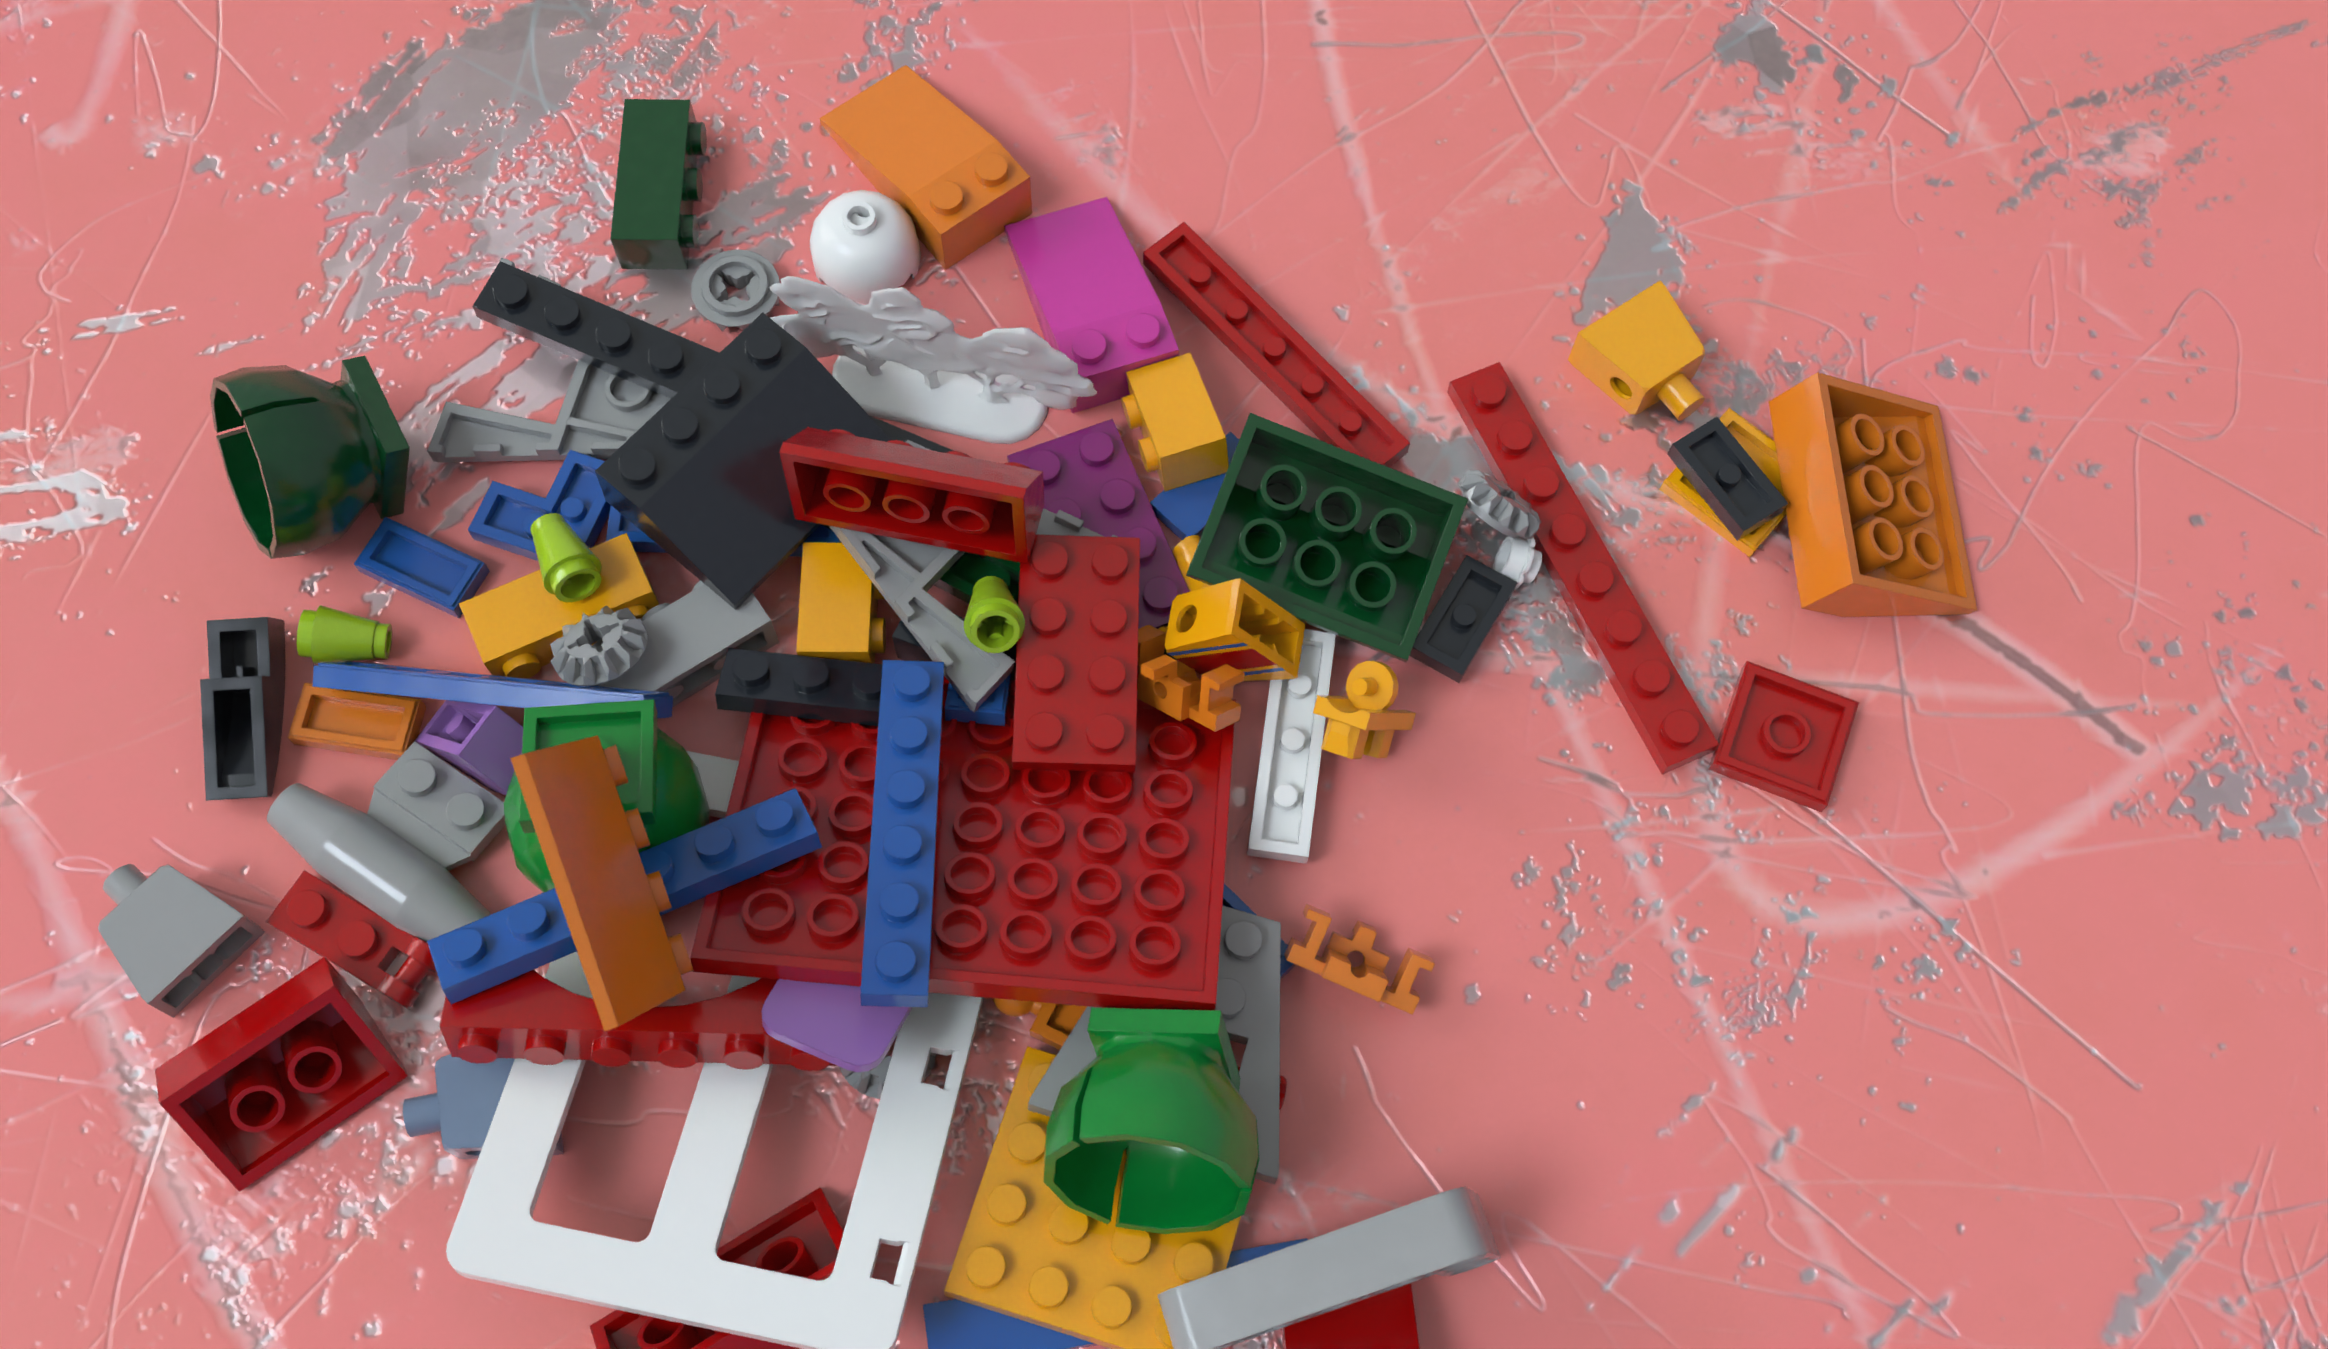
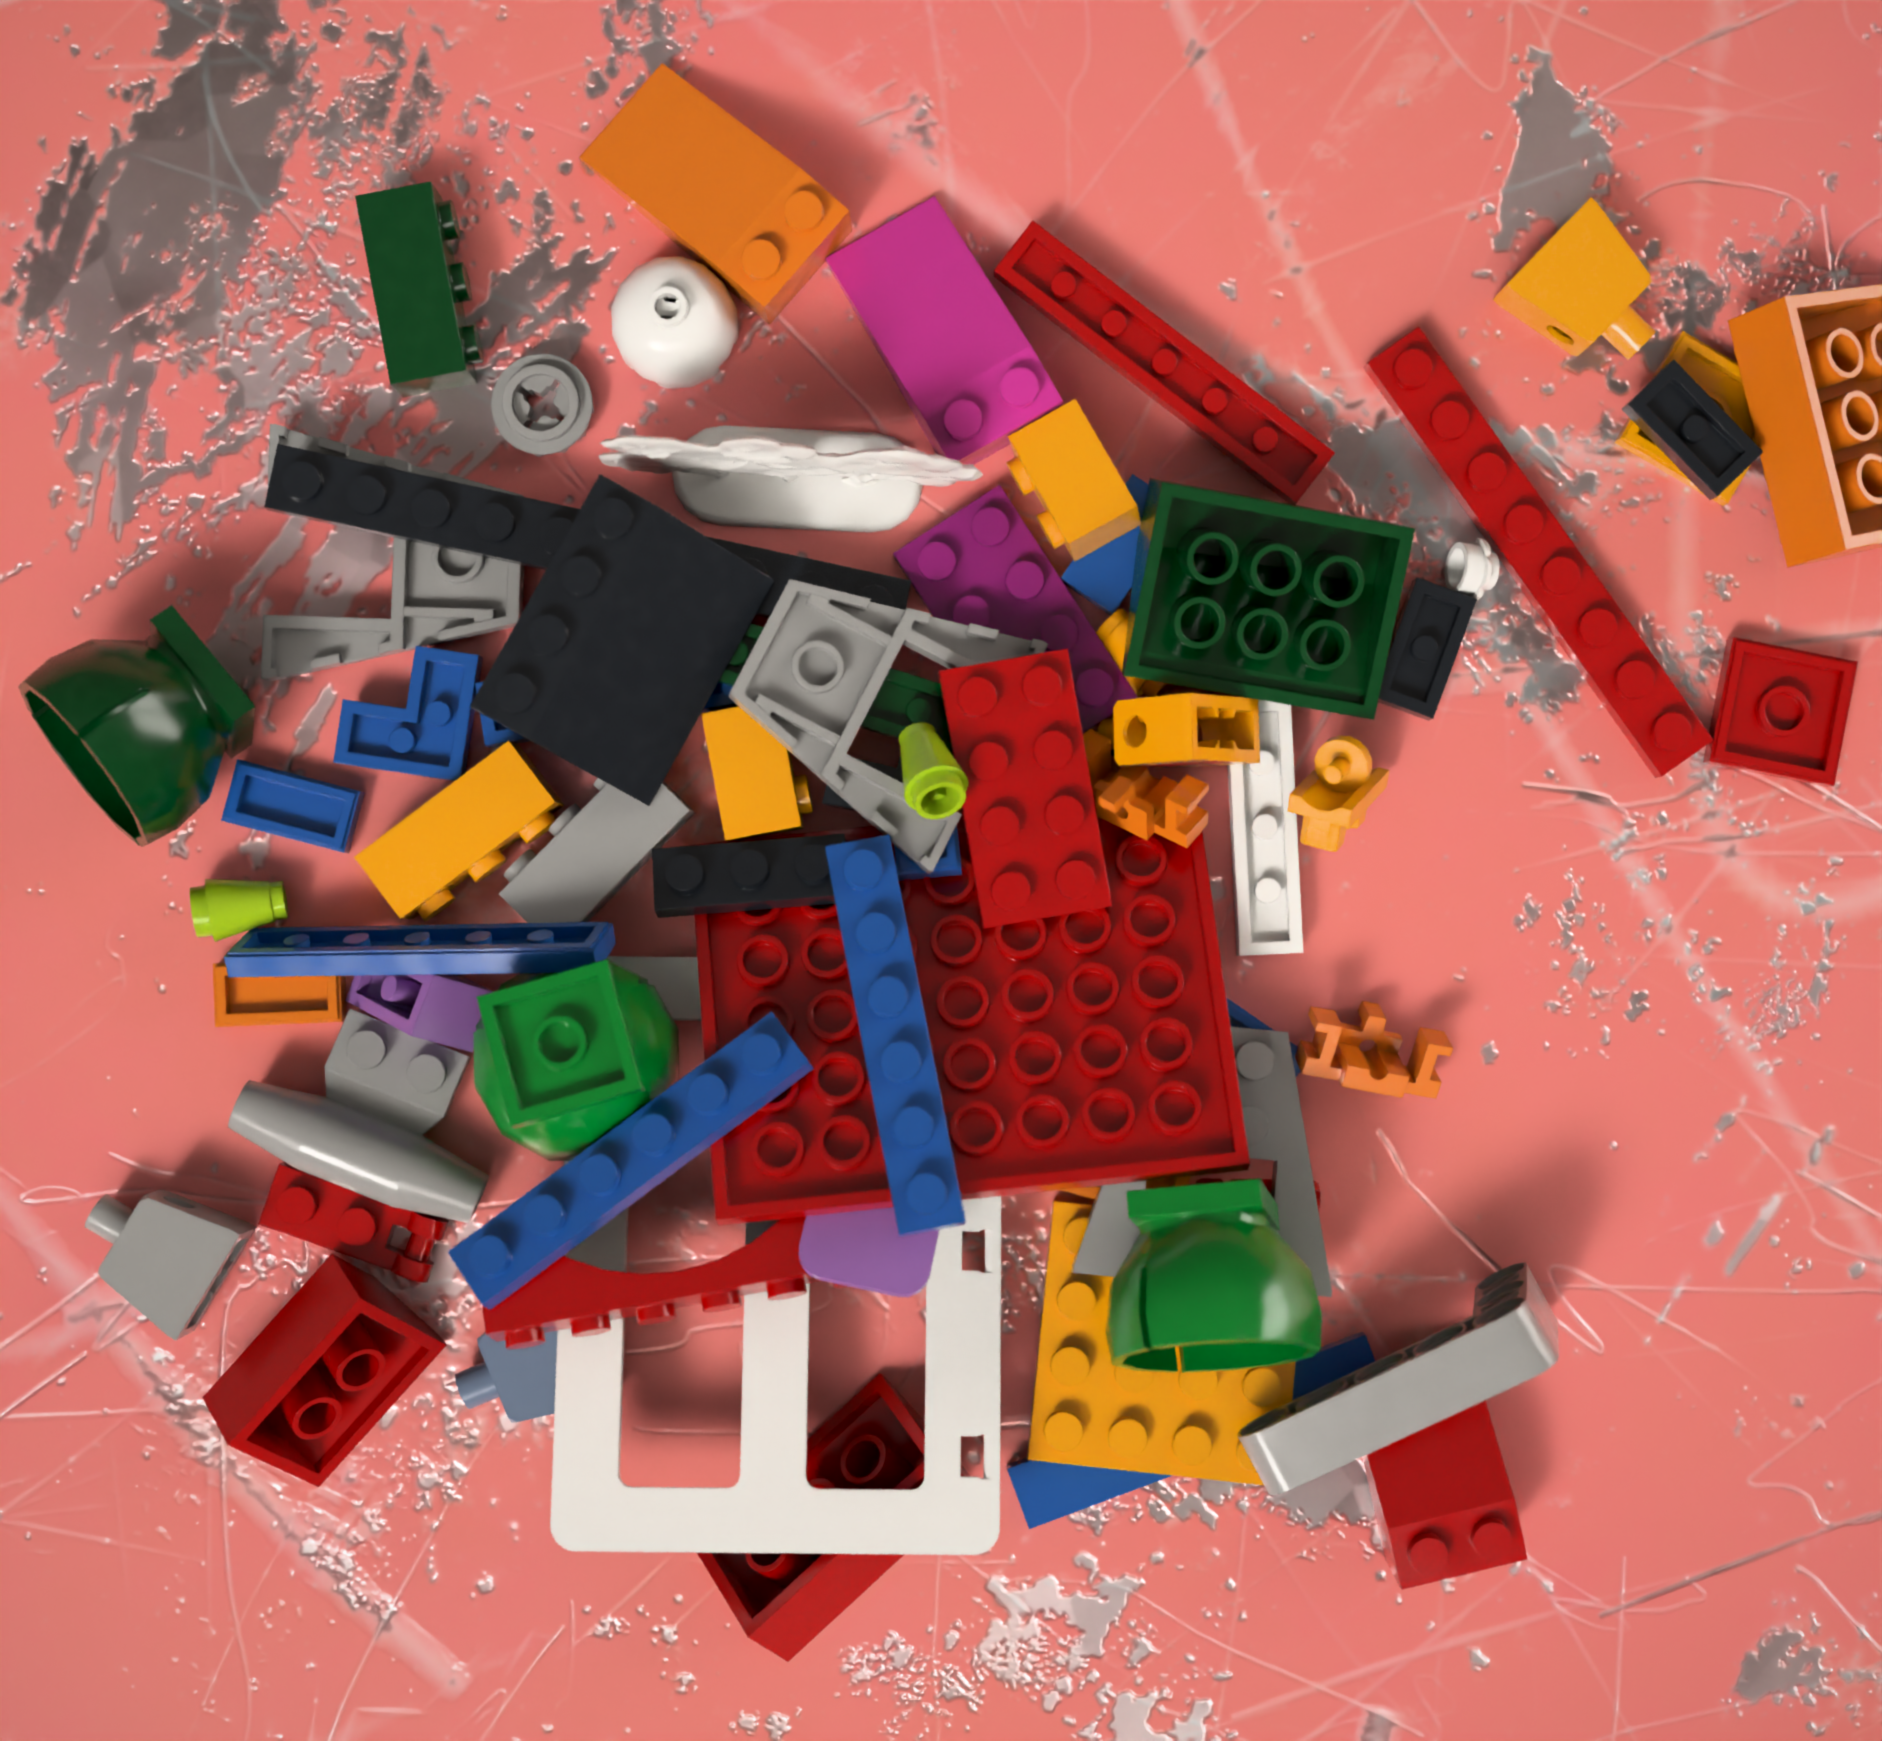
camera: 10 degrees left, 20 degrees up
black slope [200,617,285,801] -> none
orange slope [510,735,694,1031] -> none
lime cone [530,513,602,602] -> none
light grey gear [550,606,648,686] -> none
red slope [779,427,1045,564] -> none
light grey gear [1458,469,1541,539] -> none

